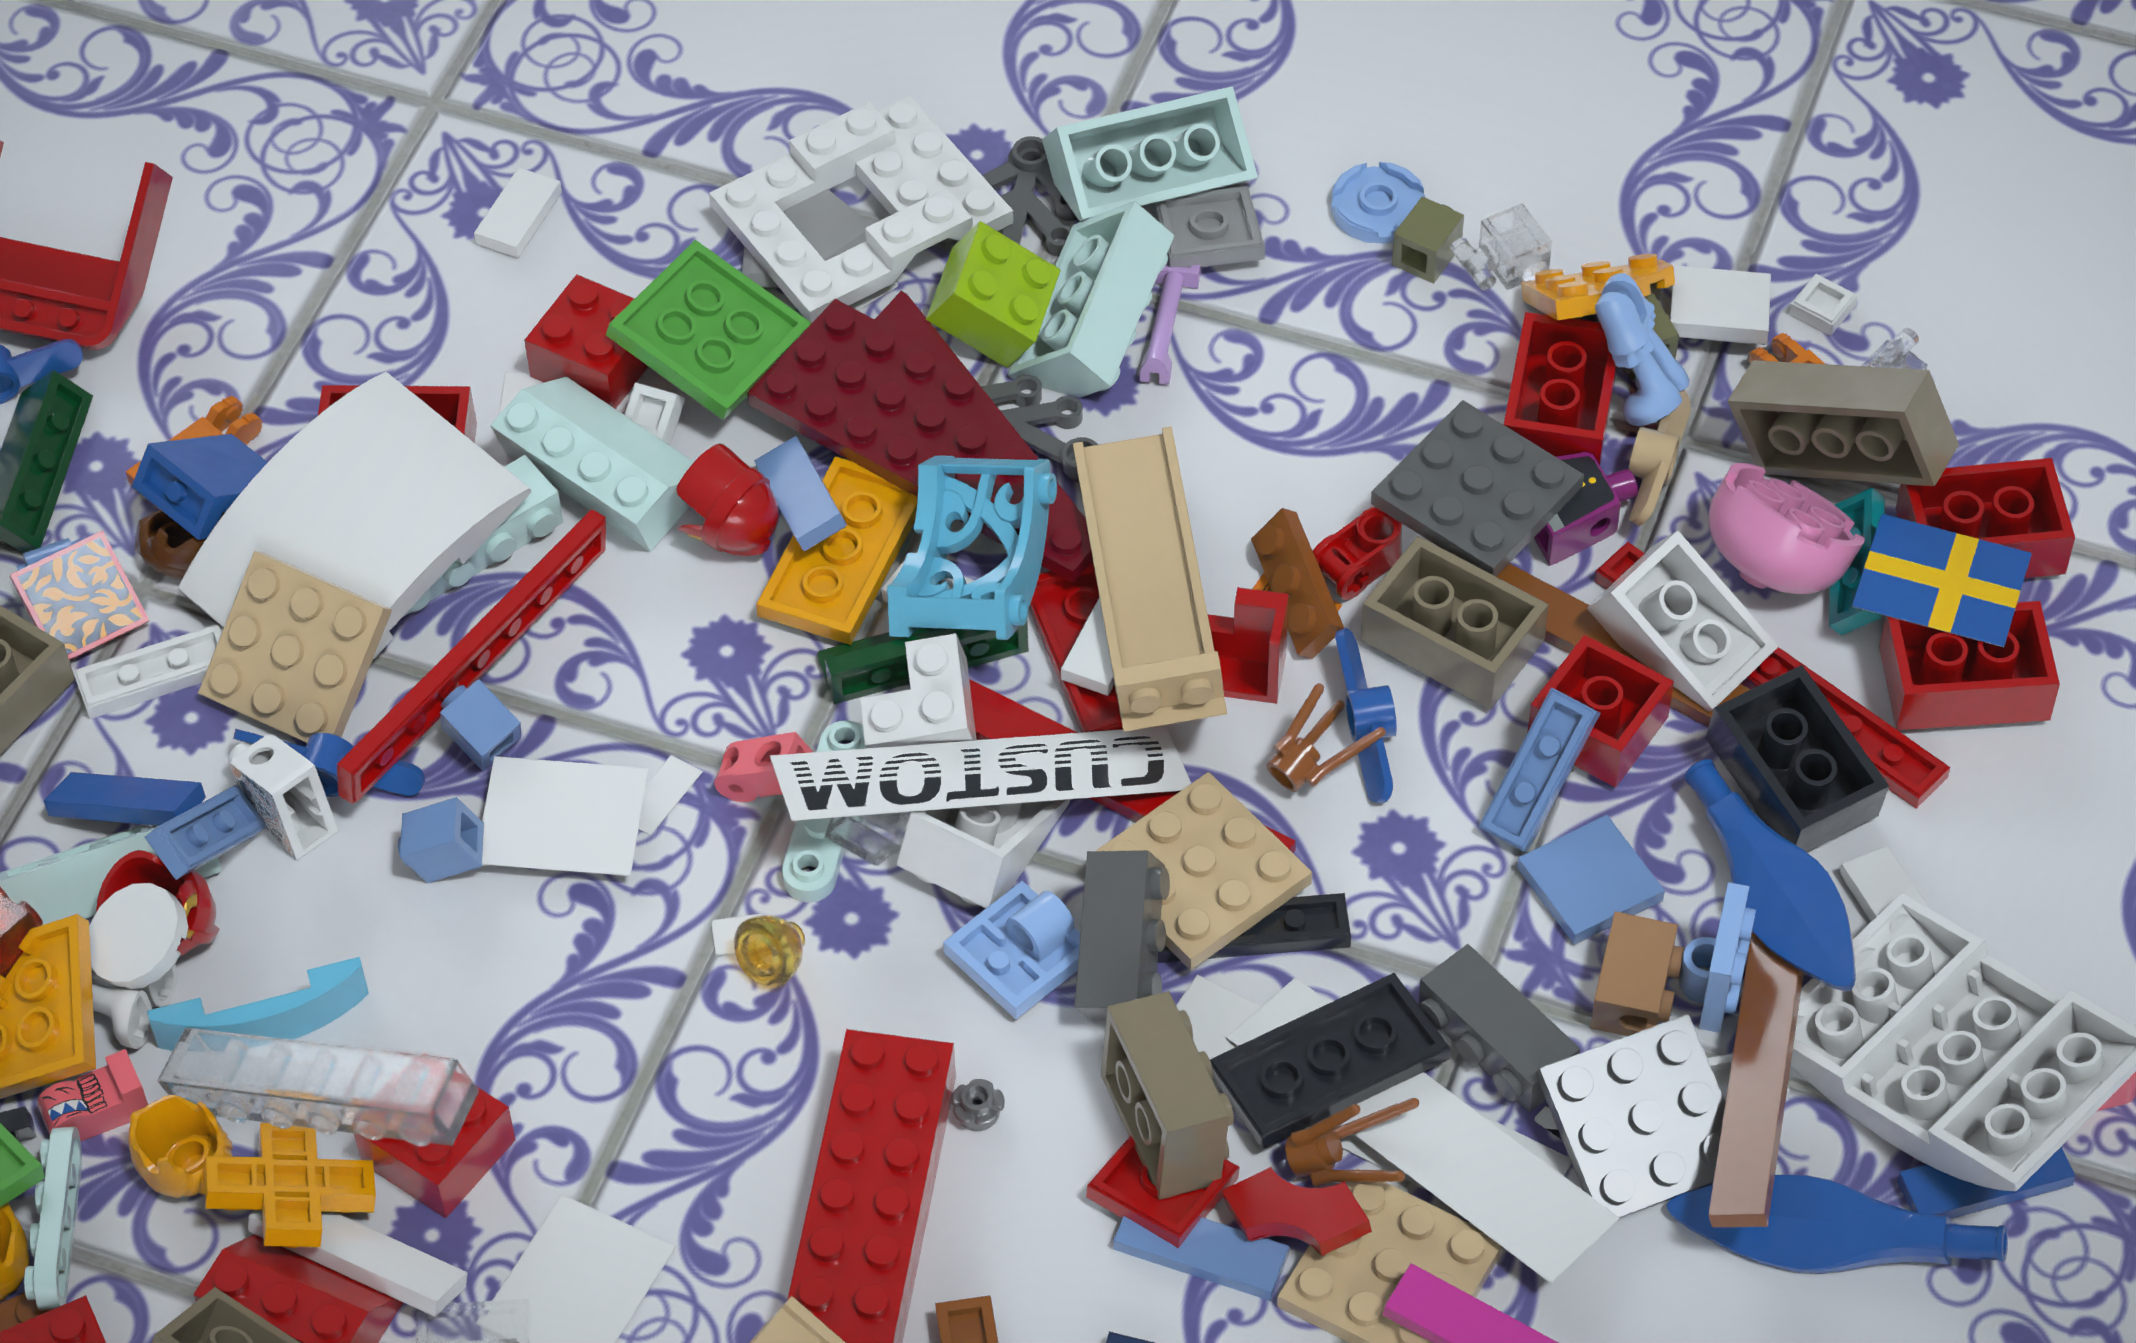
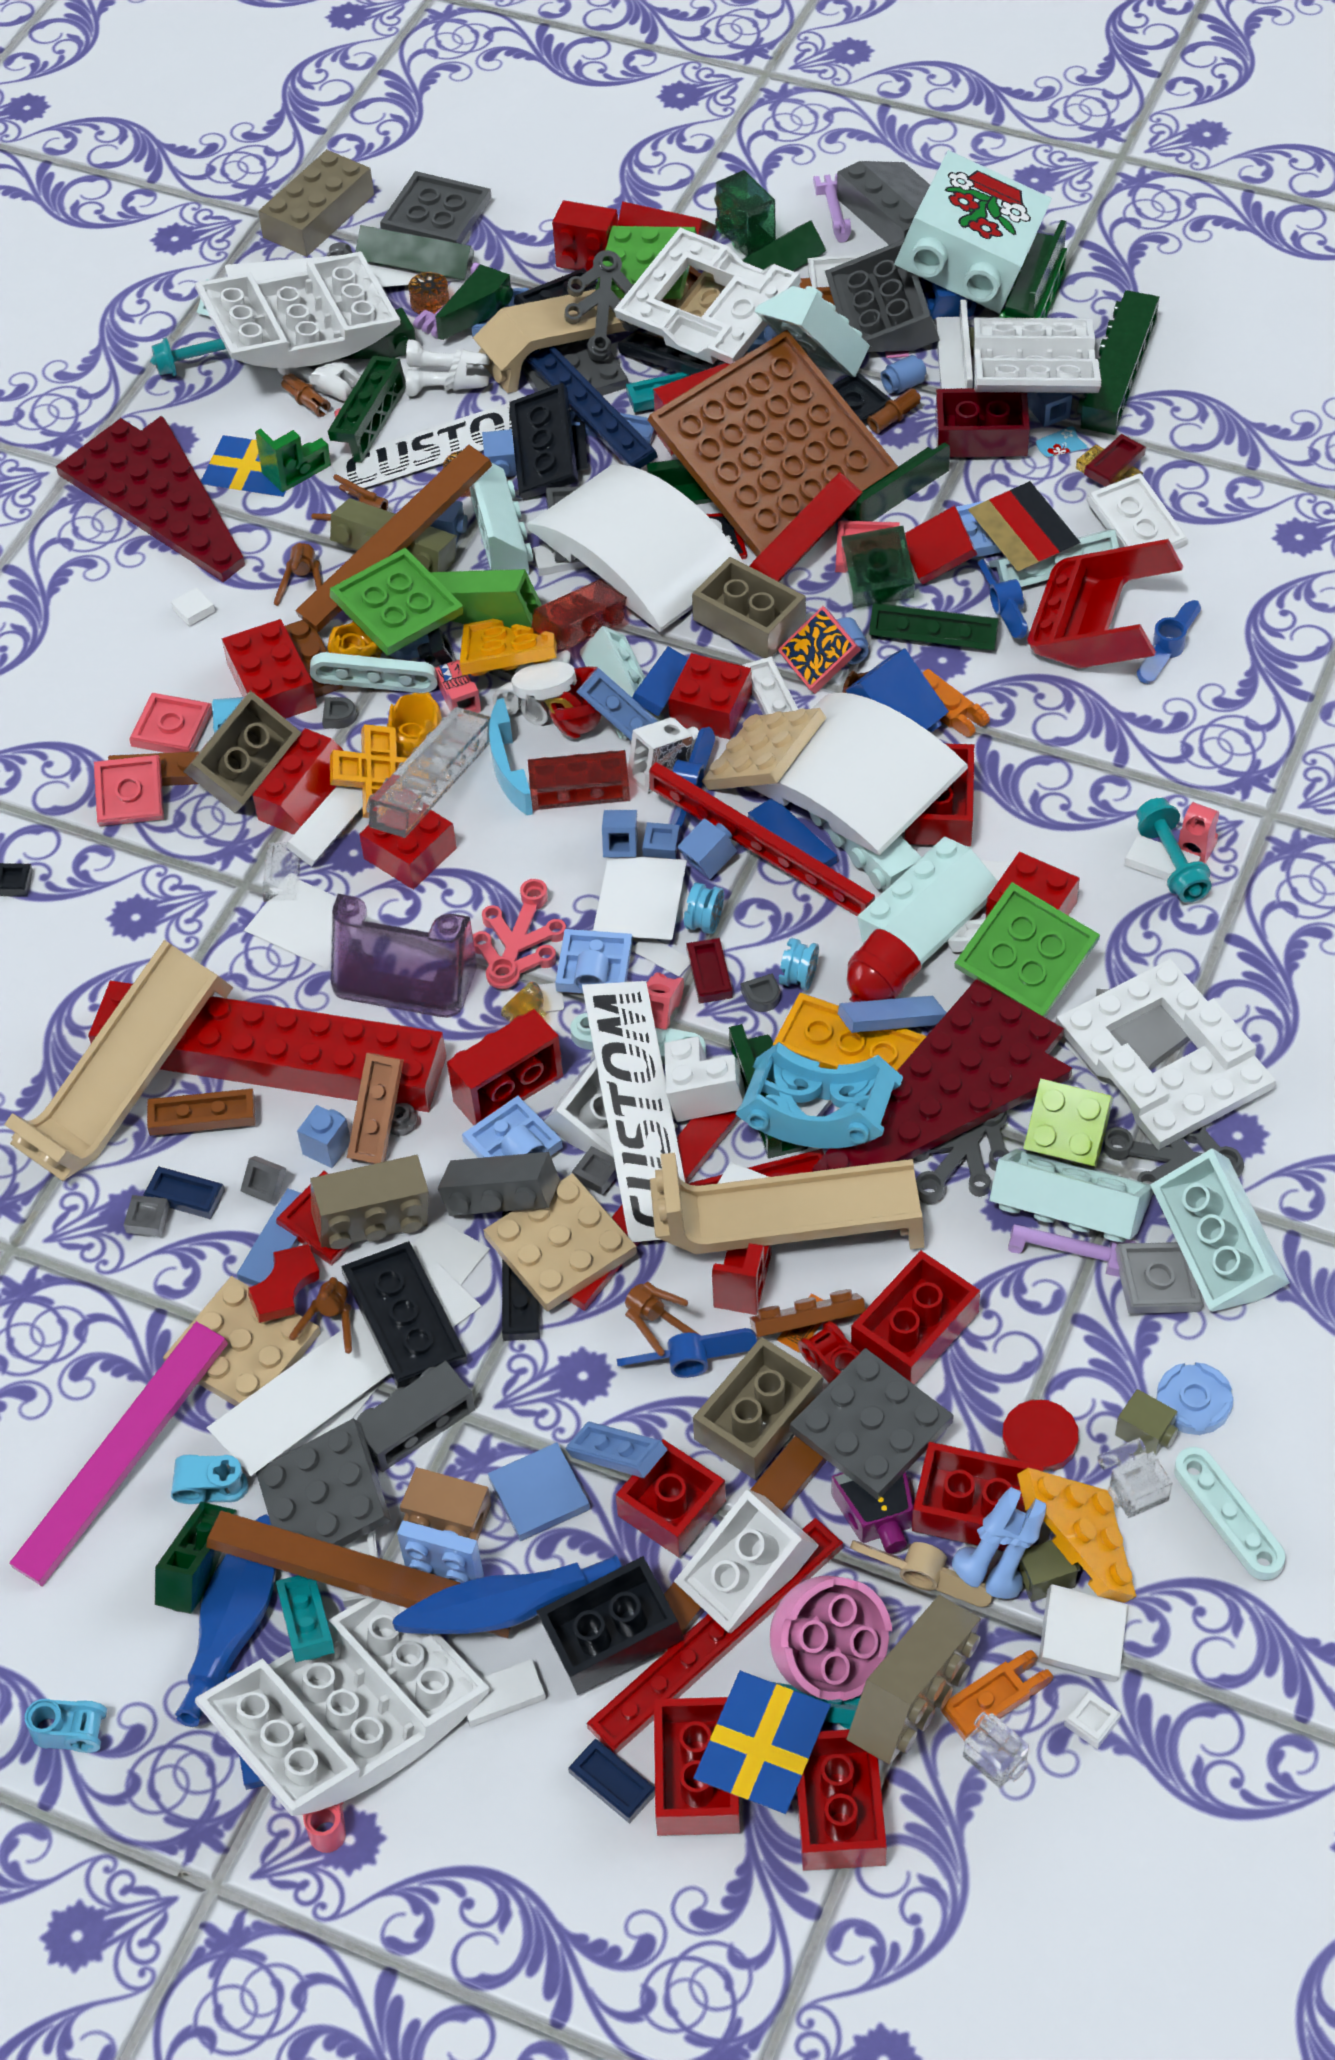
camera: 95 degrees right, 0 degrees up
none -> dark green slope [154,1502,237,1614]
none -> medium azure piece [171,1455,249,1504]
none -> flat silver plate [240,1156,286,1203]
none -> teal plate [276,1575,335,1663]
none -> medium blue brick [297,1105,350,1168]
none -> dark grey tile [322,697,357,729]
none -> clear purple windscreen [330,894,477,1018]
none -> nougat plate [347,1053,404,1164]
none -> red brick [447,1009,563,1126]
none -> coral plant [471,879,566,989]
none -> clear red brick [528,750,630,810]
none -> light blue plate [555,929,633,993]
none -> dark blue tile [568,1738,655,1824]
none -> flat silver plate [572,1146,617,1195]
none -> medium blue plate [642,822,680,859]
none -> red brick [669,653,752,740]
none -> medium azure wheel [684,882,724,934]
none -> dark red tile [686,938,733,1004]
none -> dark grey tile [740,973,780,1012]
none -> blue tile [748,798,837,867]
none -> medium azure wheel [779,938,819,991]
none -> red brick [851,1250,981,1385]
none -> red tile [1002,1399,1079,1471]
none -> teal piece [1136,798,1212,902]
none -> blue piece [1137,600,1201,684]
none -> light aqua plate [1174,1447,1285,1580]
none -> coral leg [1178,802,1219,863]

